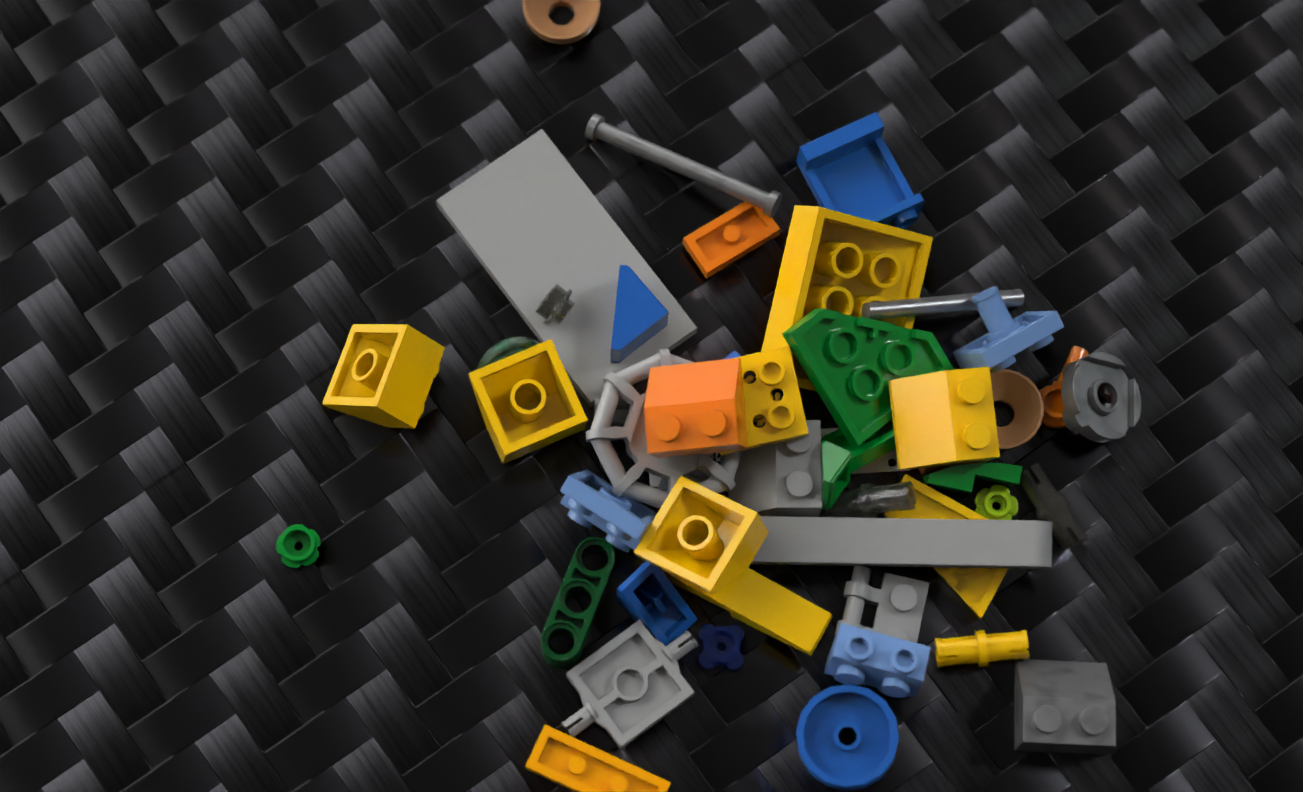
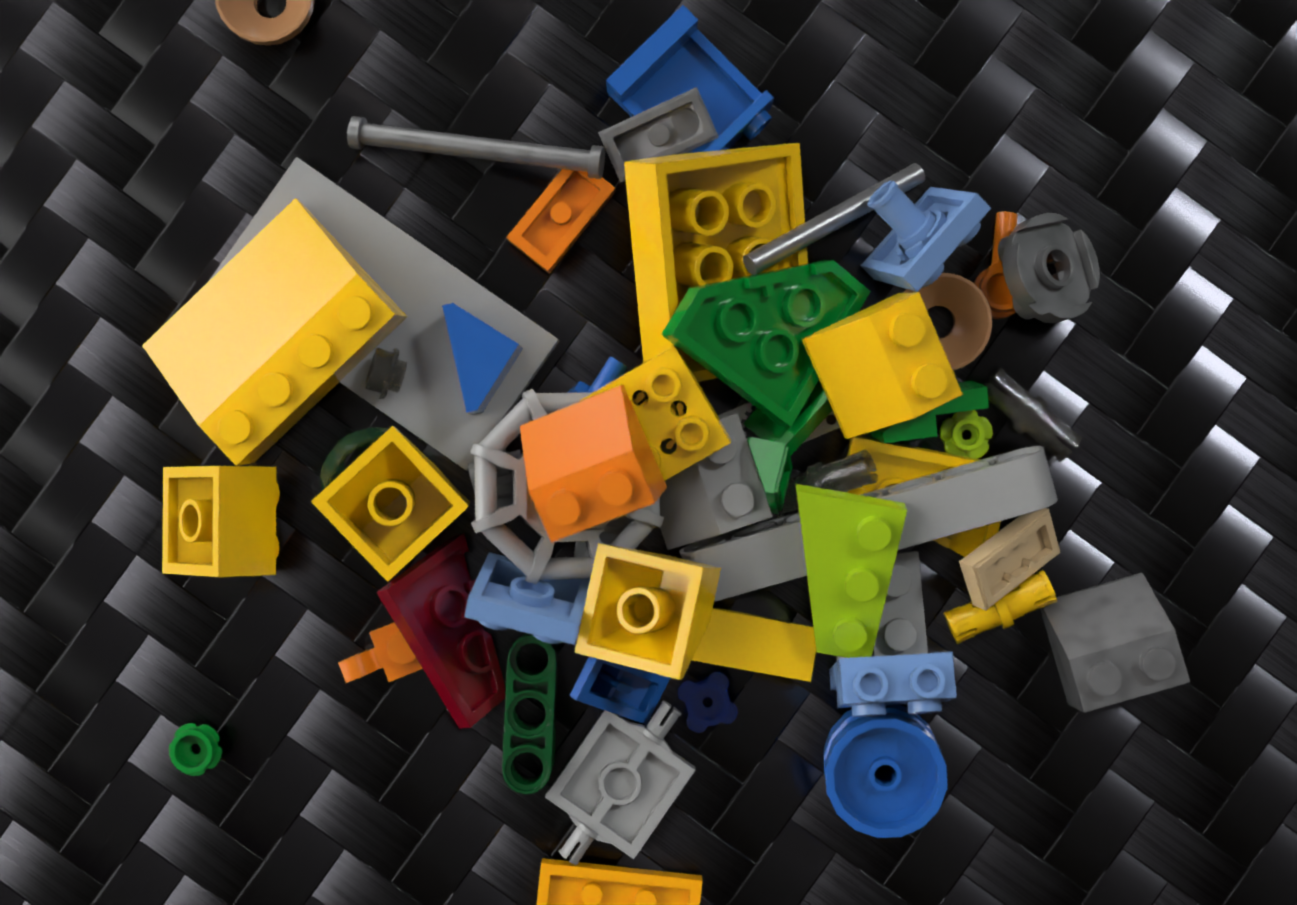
camera: 10 degrees left, 15 degrees up
none -> yellow slope [142,198,408,466]
none -> orange plate [338,622,423,683]
none -> dark red wing [376,533,506,729]
none -> flat silver slope [598,87,719,184]
none -> lime wing [795,484,907,658]
none -> tan plate [959,508,1061,611]

